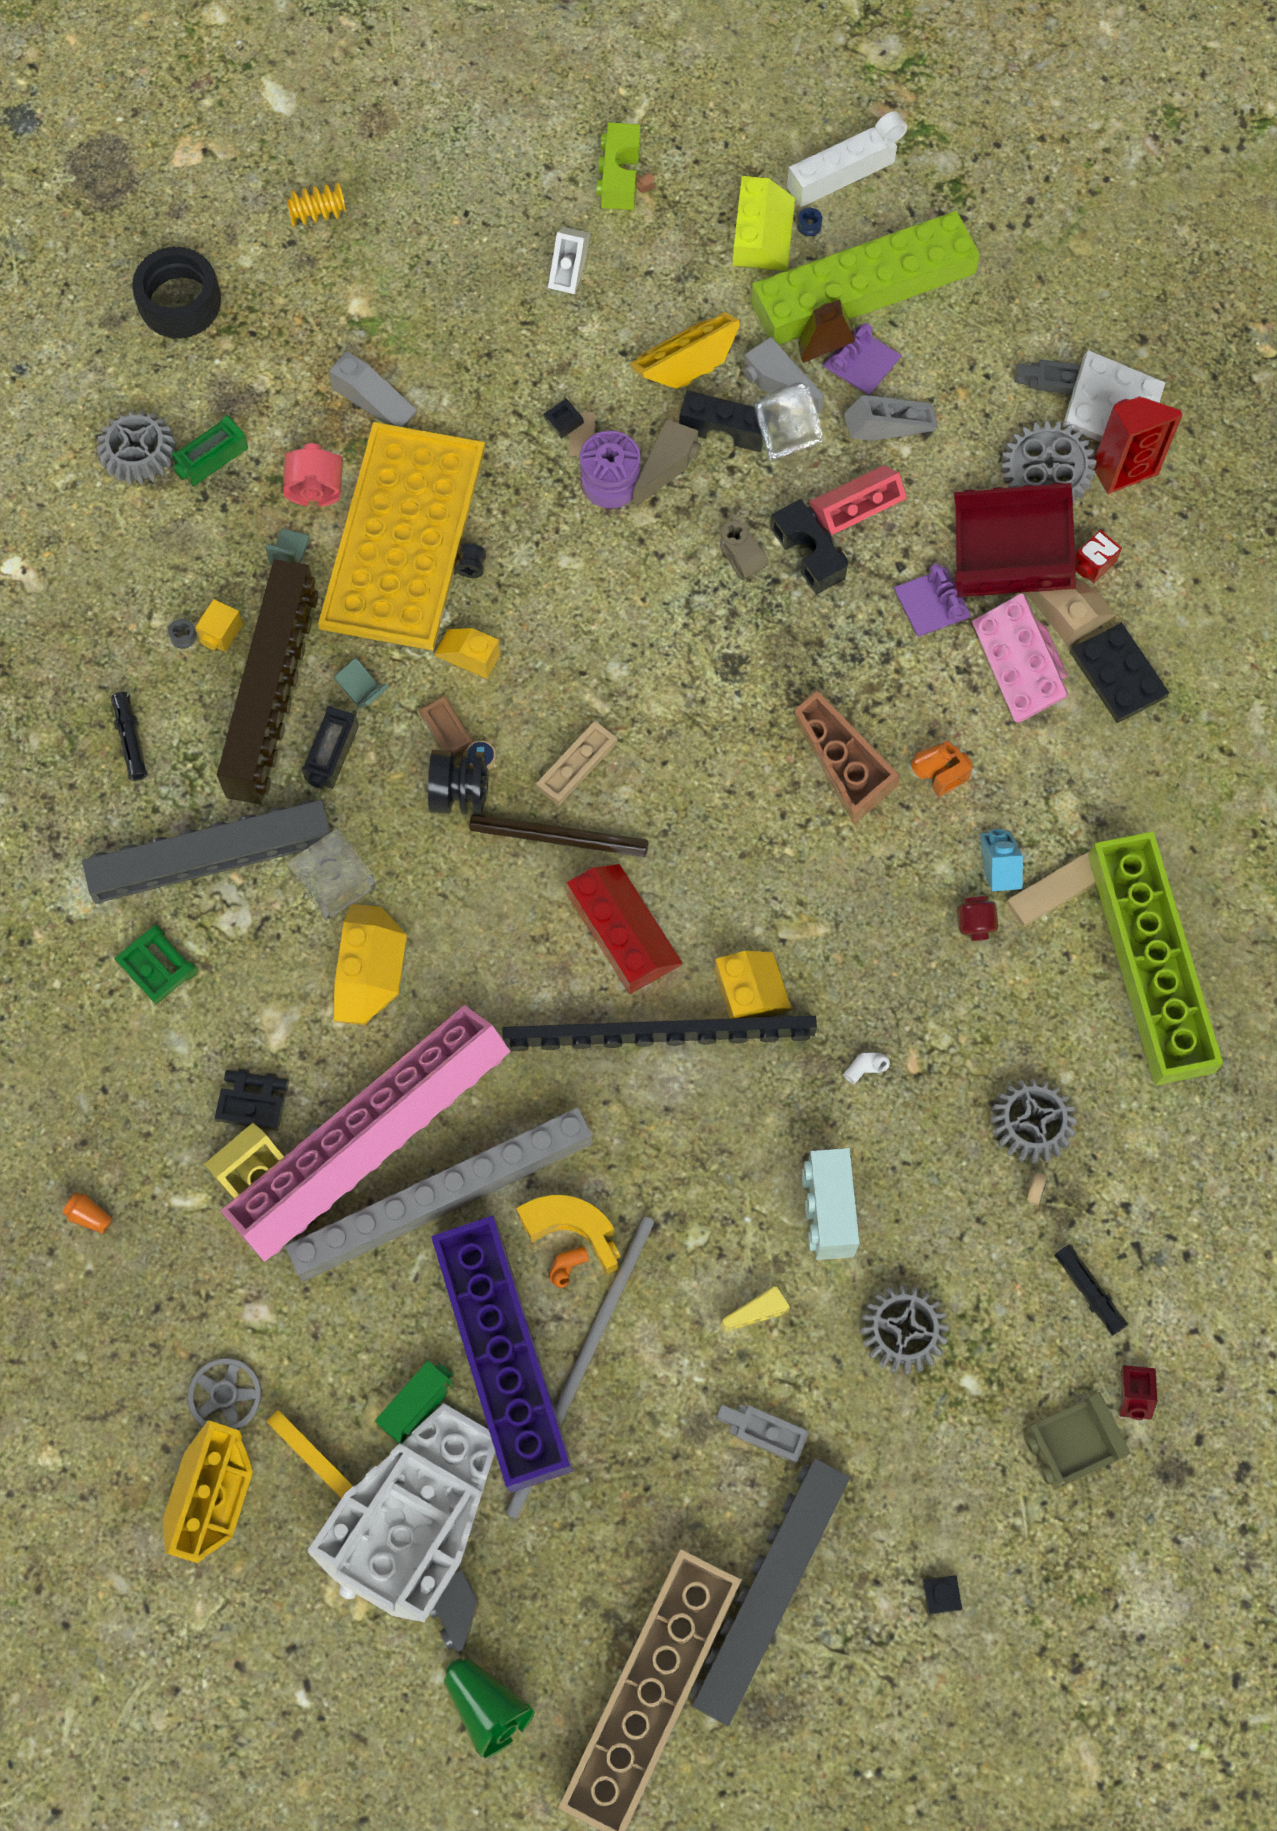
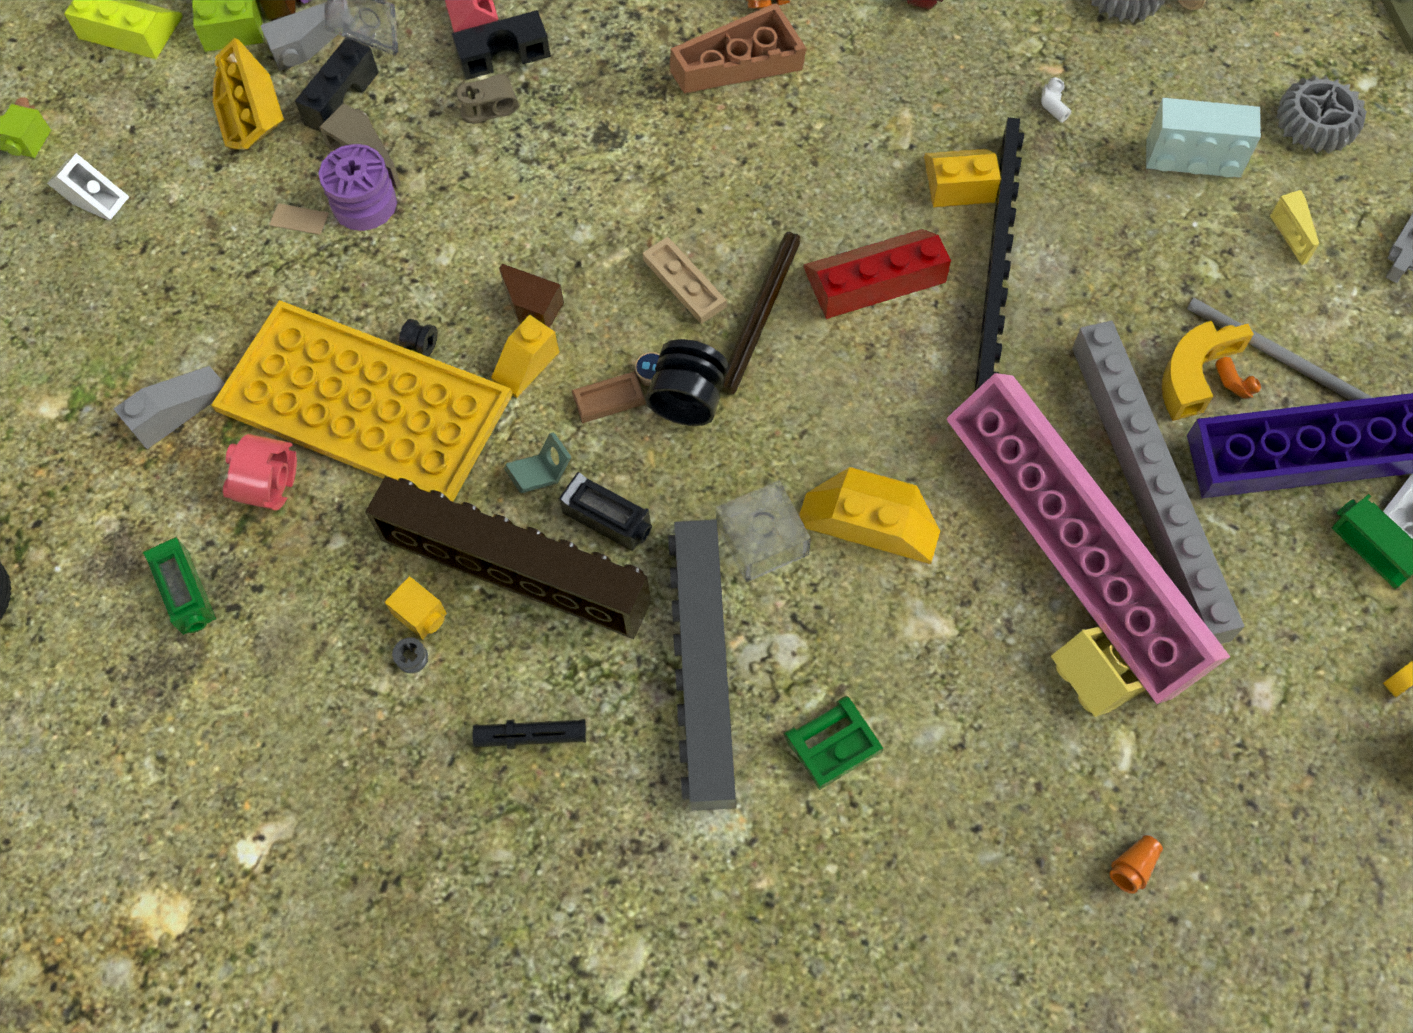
camera: 75 degrees left, 5 degrees down
light grey gear [97,409,176,486] -> none
light grey wheel [188,1358,262,1430] -> none
black plate [215,1068,289,1131] -> none
sand green bracket [265,529,310,565] -> none
black plate [543,398,584,439] -> none
none -> reddish brown slope [499,264,564,328]

